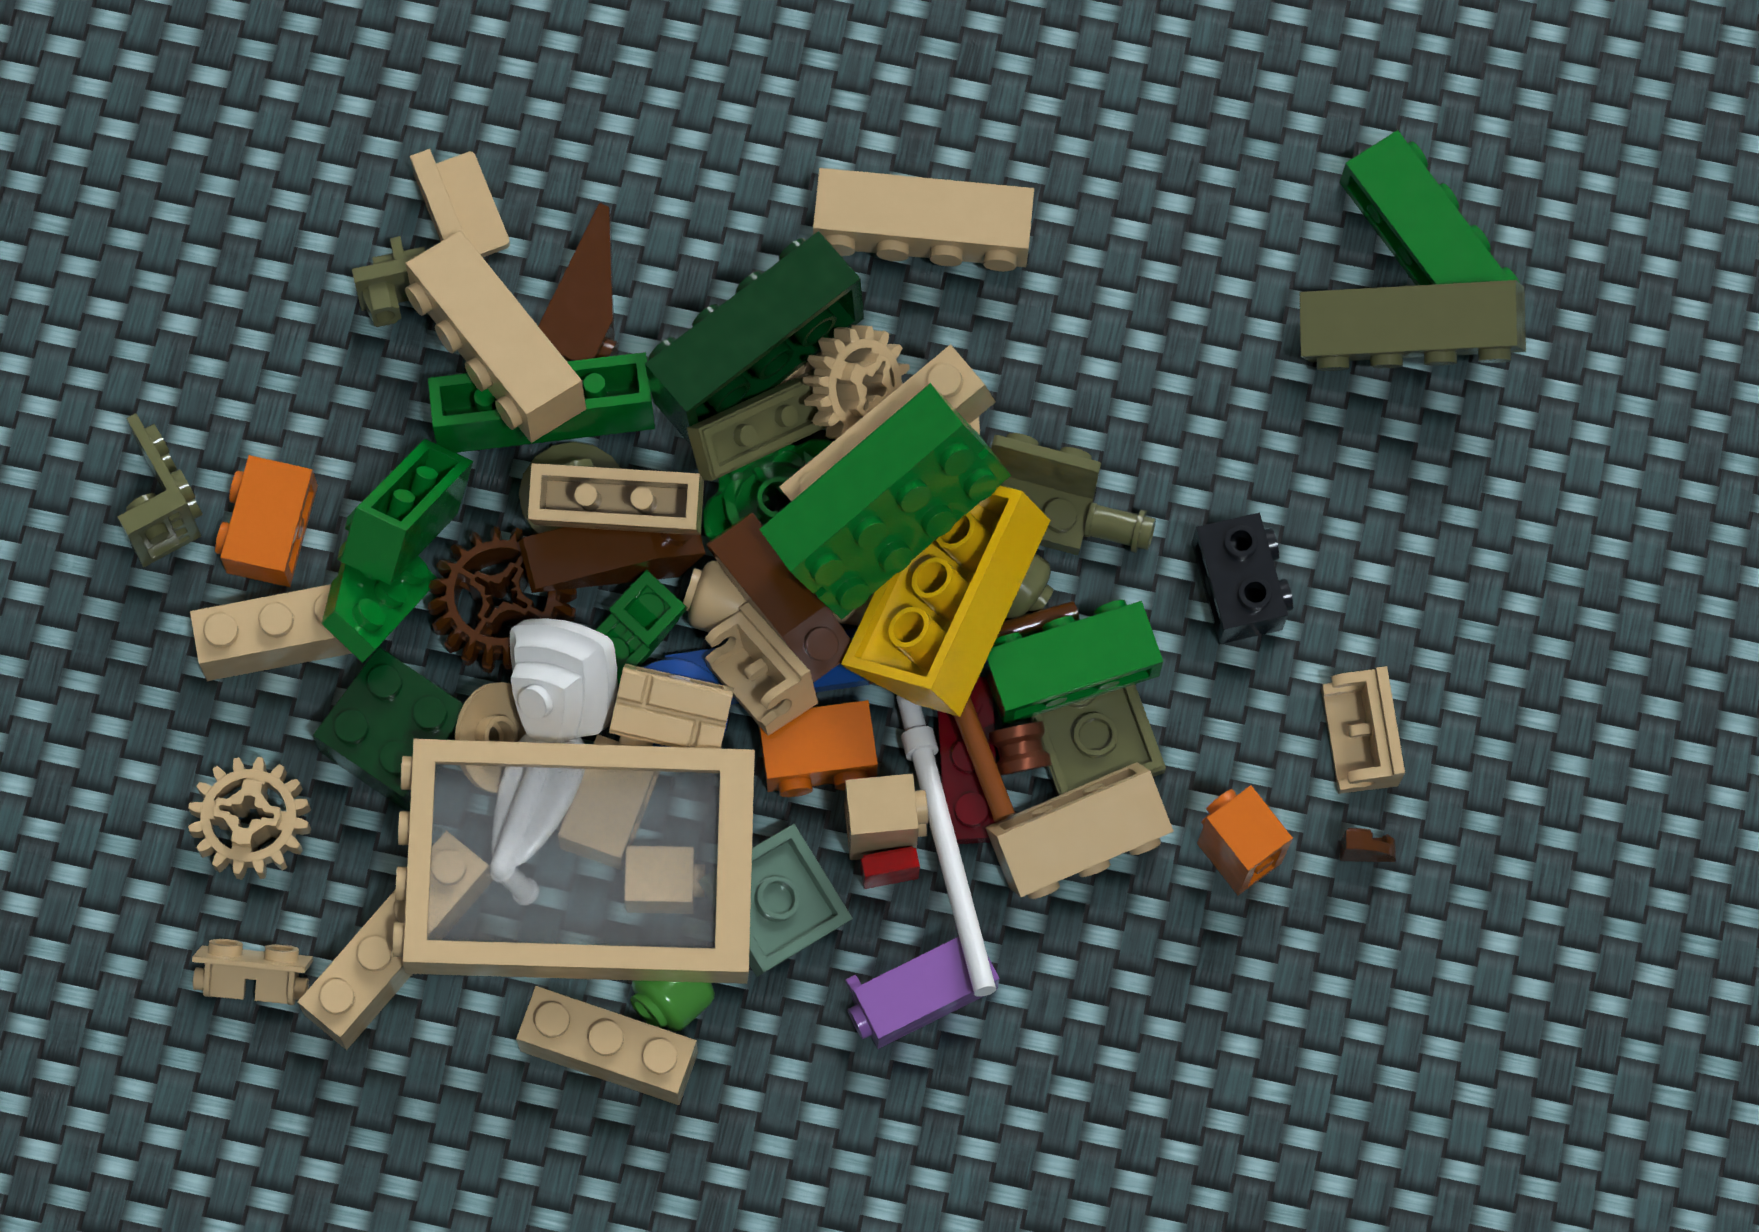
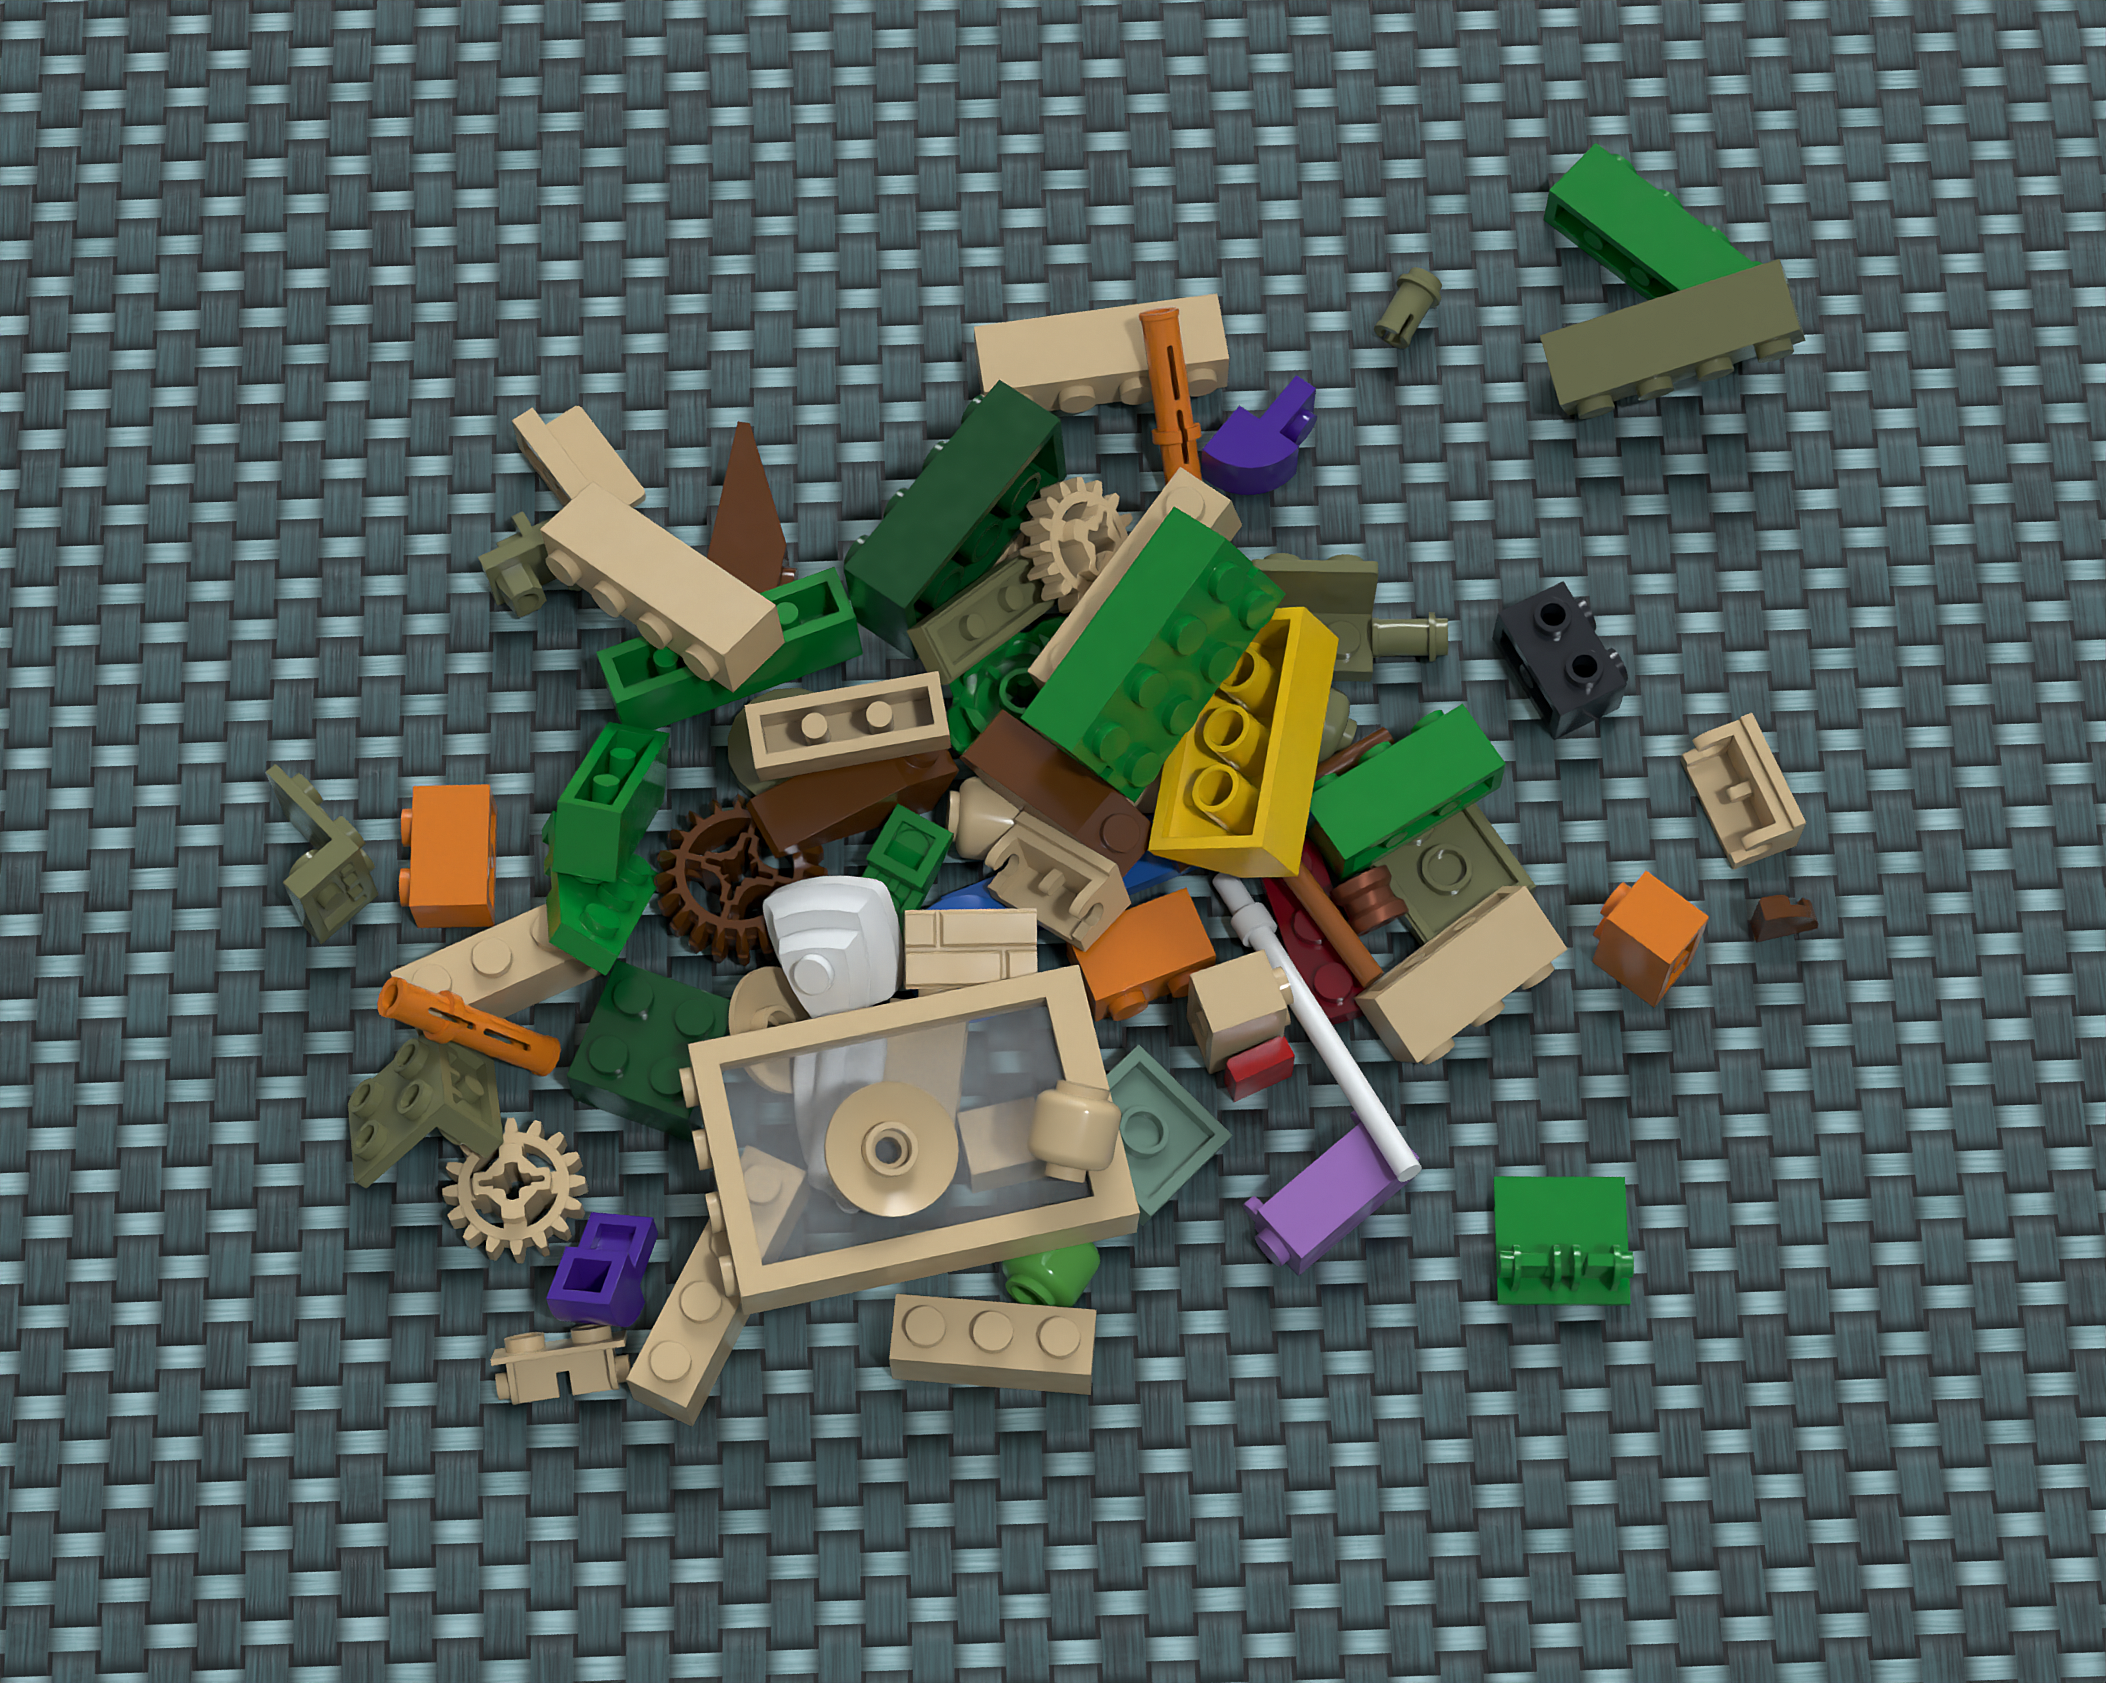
camera: 10 degrees left, 5 degrees down
none -> olive bracket [348,1033,504,1188]
none -> orange pin [377,976,561,1077]
none -> dark purple brick [546,1212,658,1327]
none -> tan dish [824,1081,959,1217]
none -> tan head [1027,1080,1121,1183]
none -> orange pin [1139,307,1202,486]
none -> dark purple brick [1201,375,1317,495]
none -> olive pin [1374,267,1442,349]
none -> green hinge [1493,1176,1634,1306]

